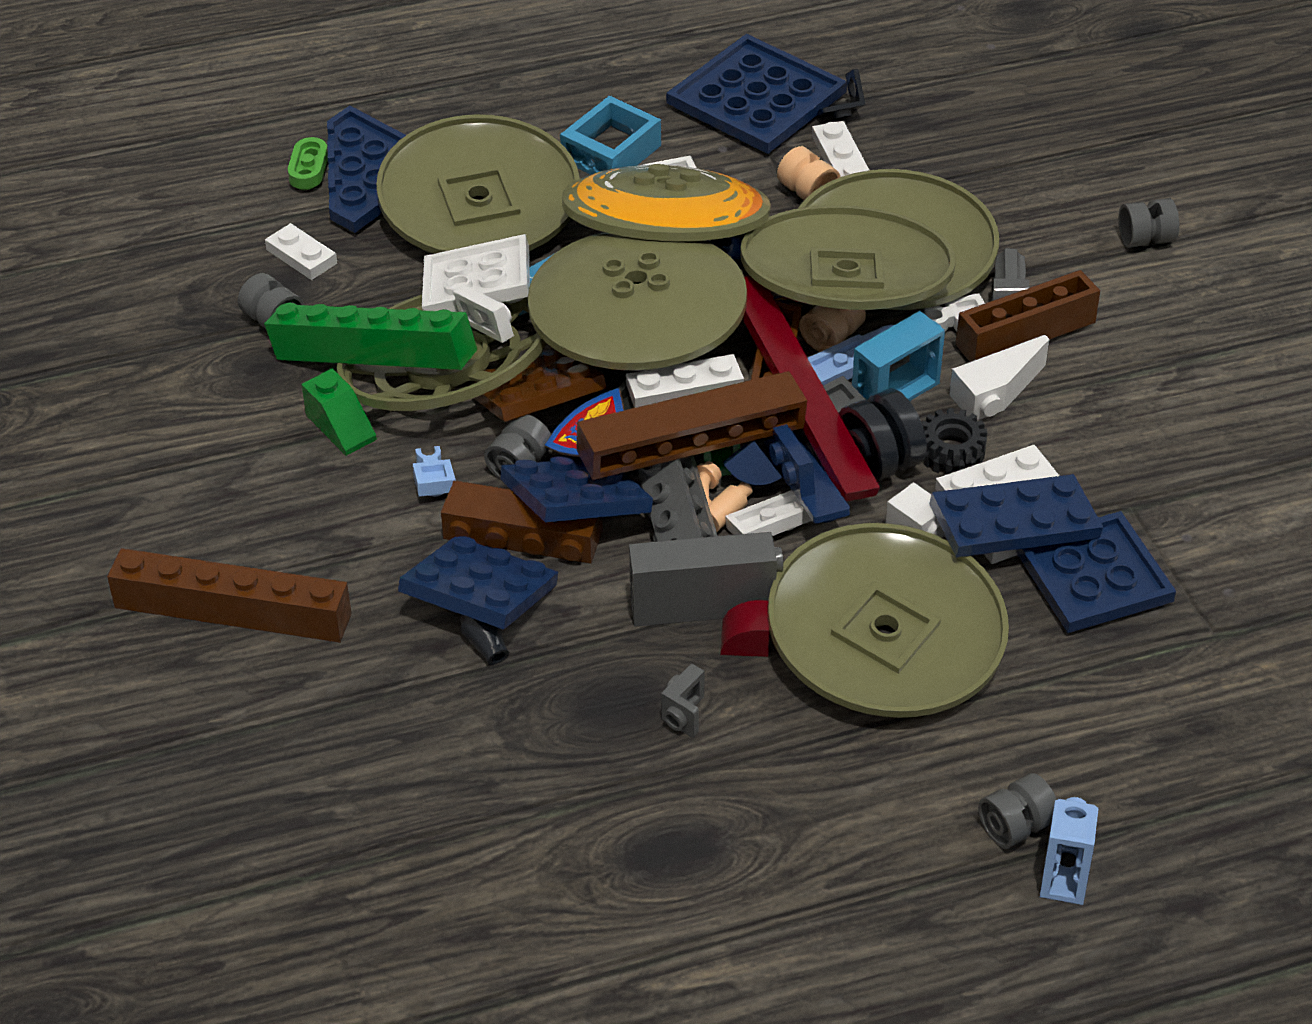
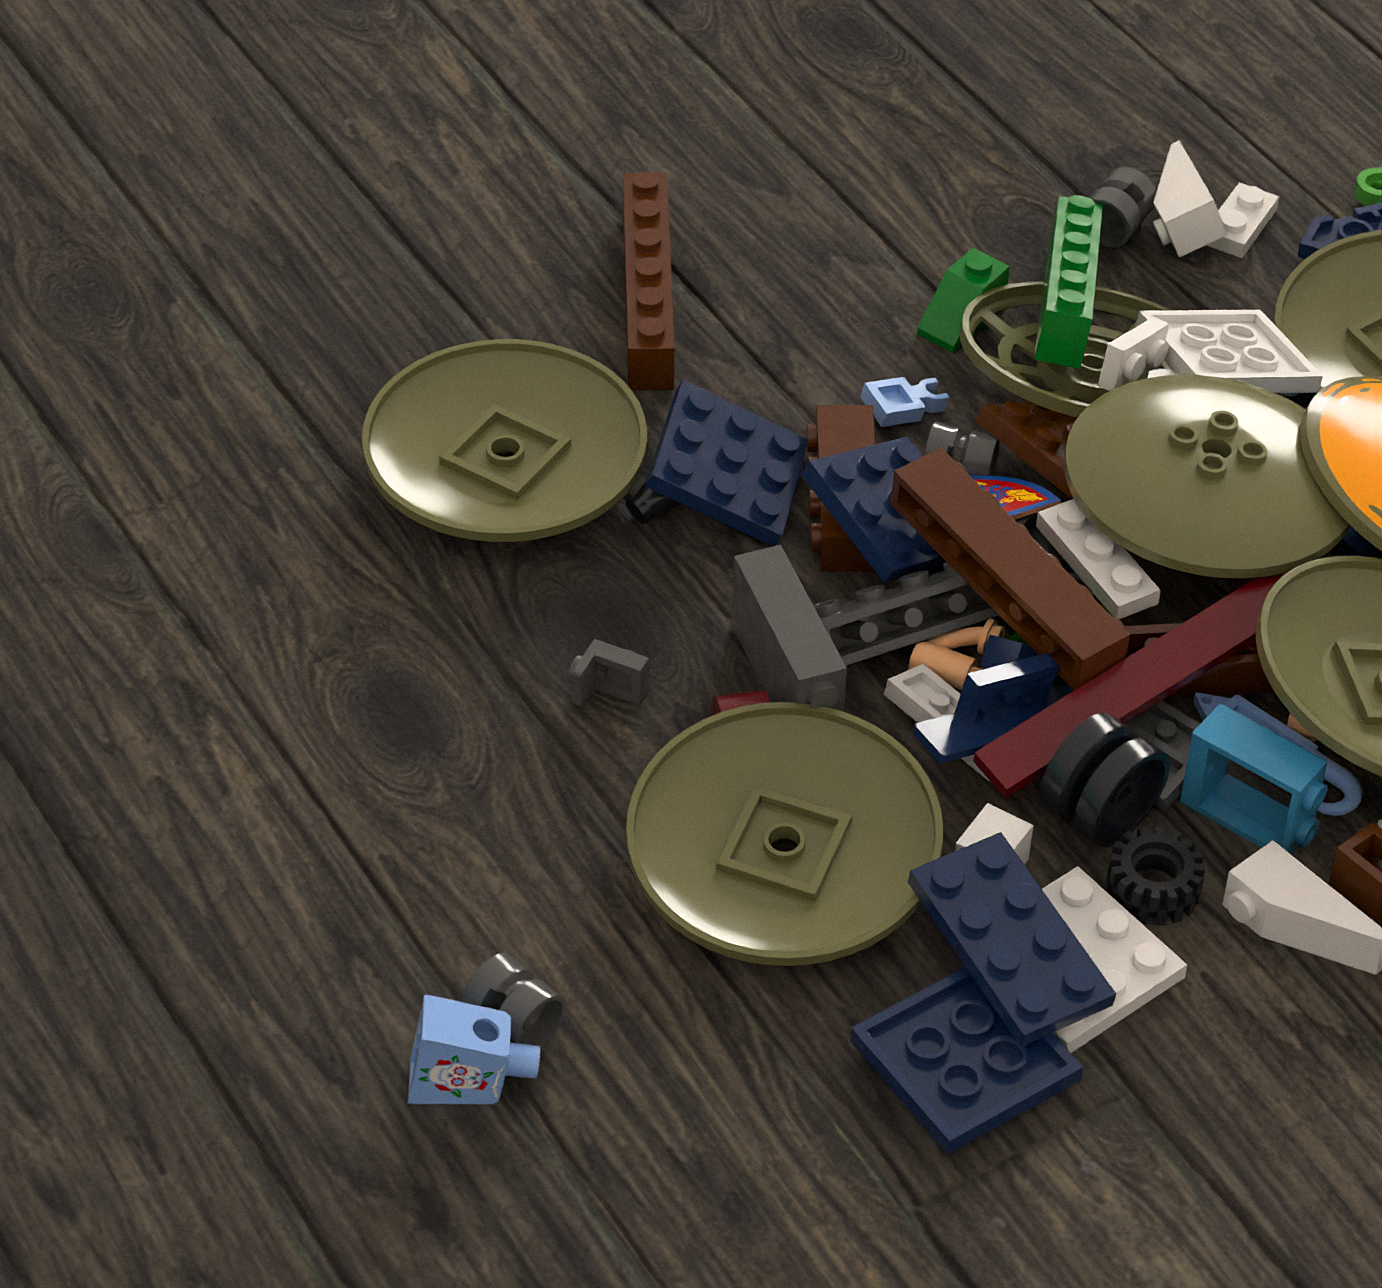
camera: 75 degrees right, 0 degrees up
none -> olive dish [362,339,647,542]
none -> white slope [1153,141,1228,257]

